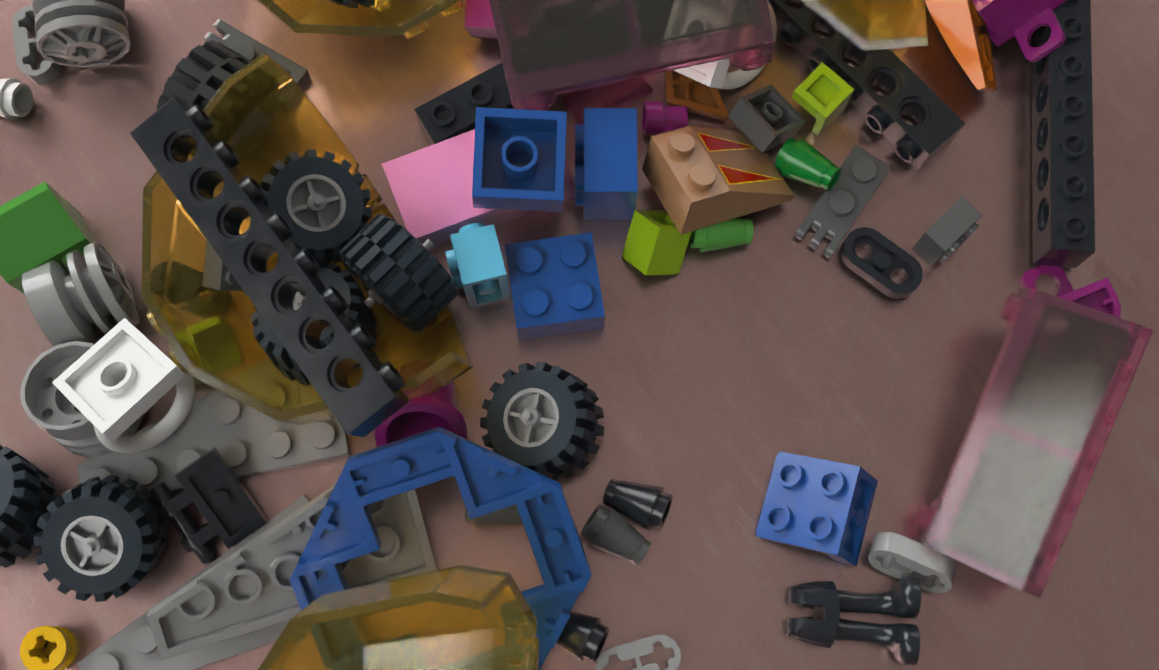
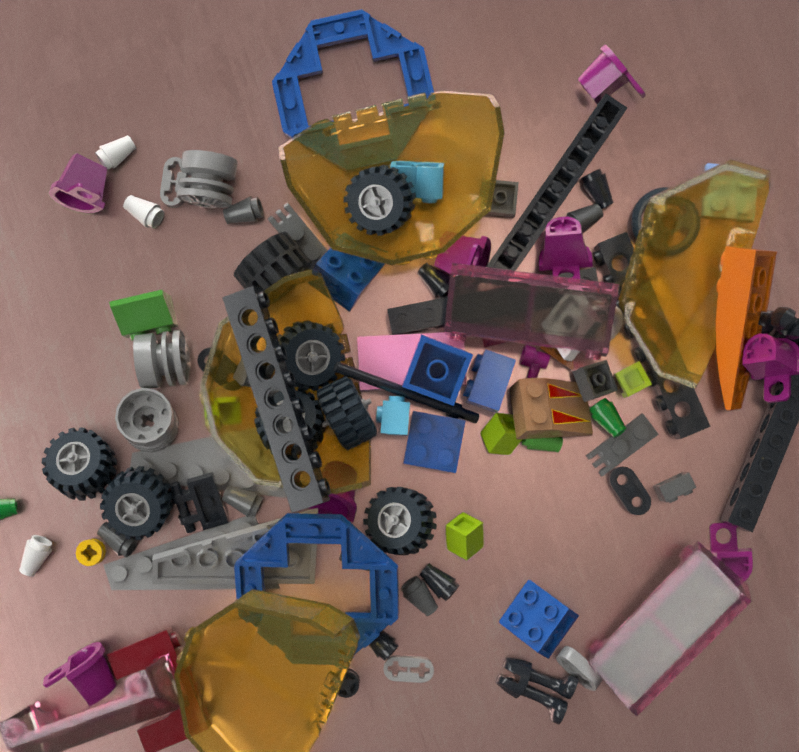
camera: 20 degrees right, 10 degrees up
white tile [52,318,195,454] -> none
none -> dark grey cone [97,522,138,557]
none -> dark grey cone [222,486,263,517]
none -> dark grey cone [223,196,264,224]
none -> blue bracket [308,234,385,312]
none -> black bar [333,361,479,423]
none -> black cone [417,262,456,298]
none -> lime panel [446,512,484,560]

